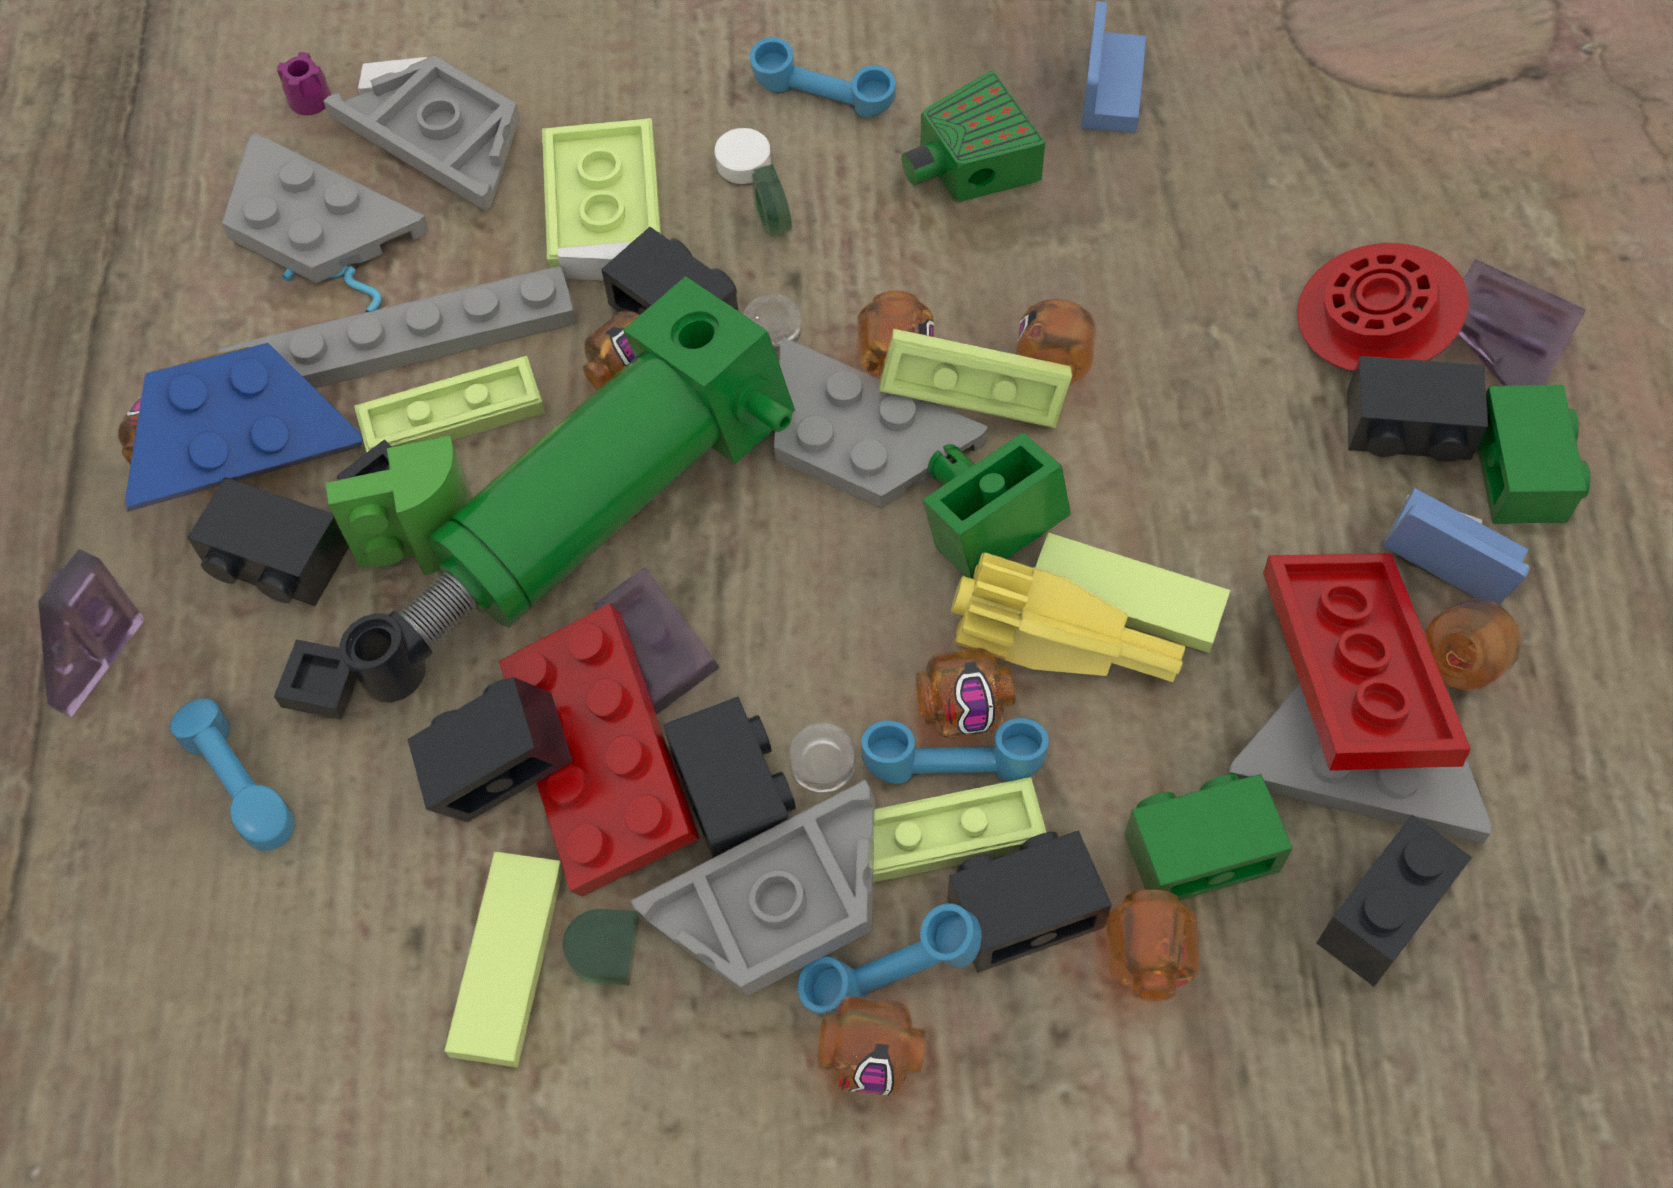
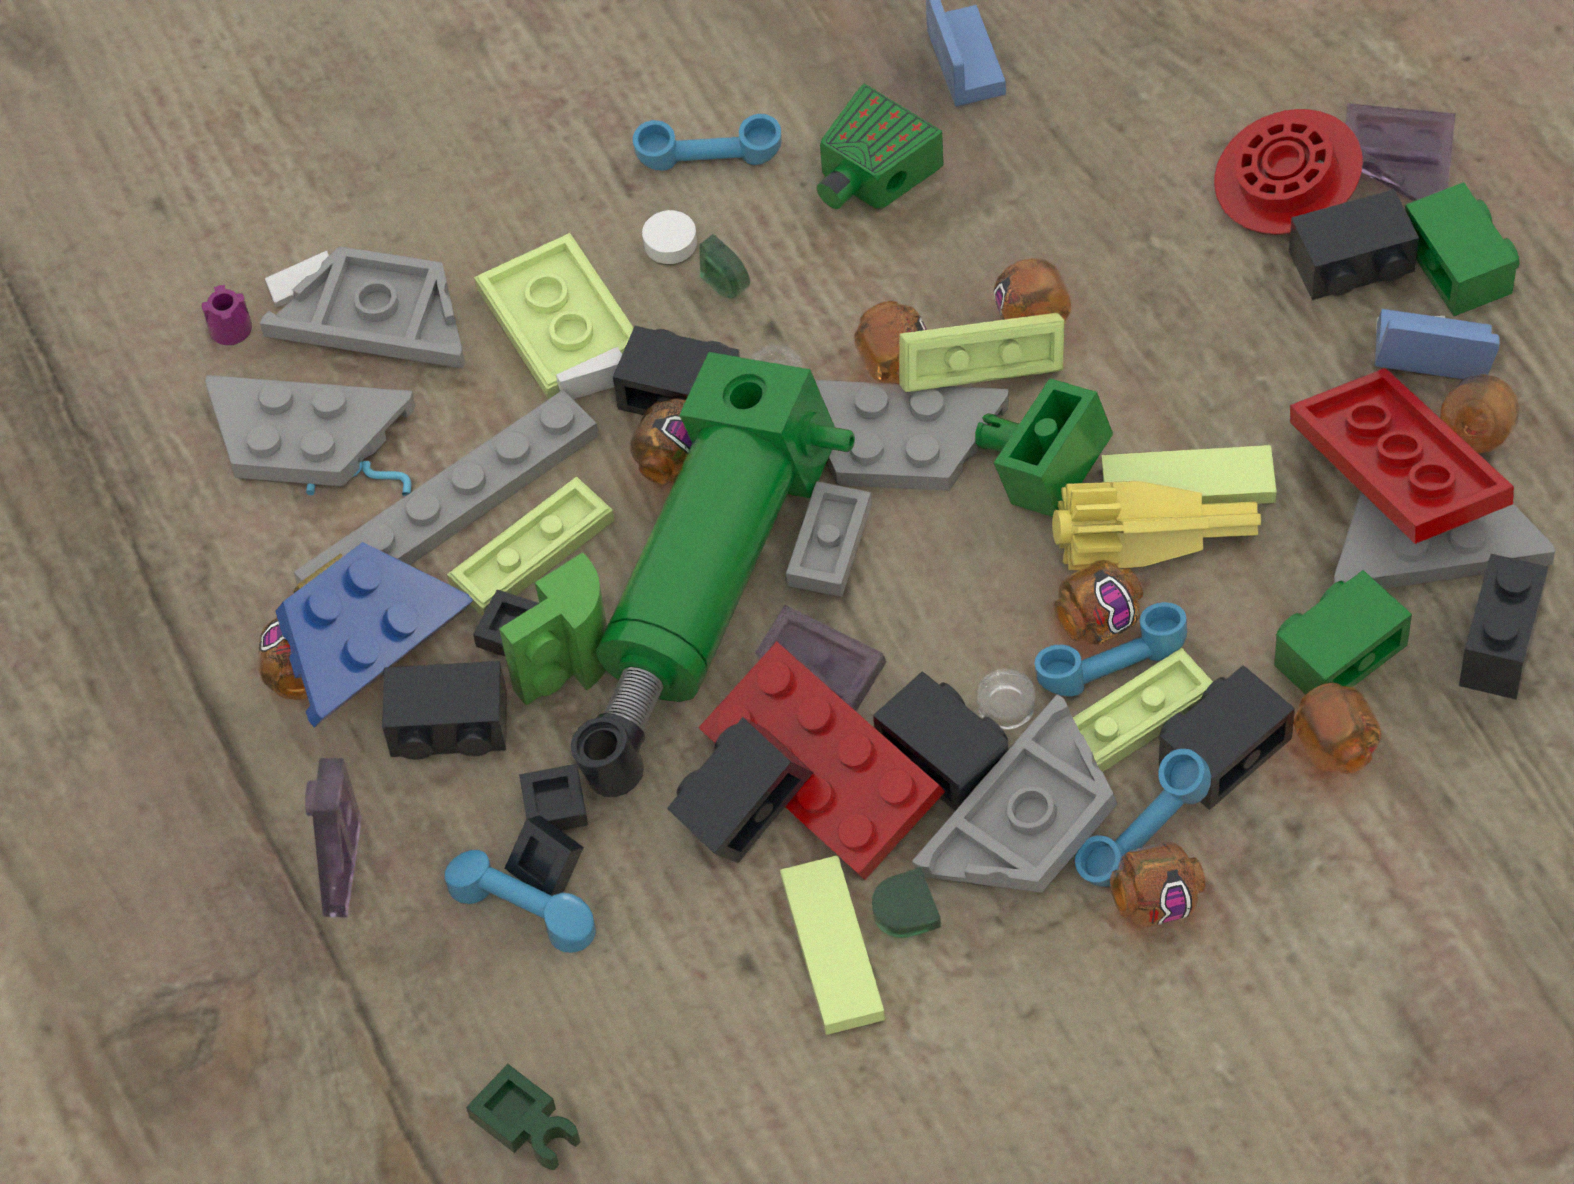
camera: 20 degrees left, 5 degrees down
none -> dark green plate [466,1064,581,1170]
none -> black plate [504,815,584,896]
none -> light grey plate [786,481,872,597]

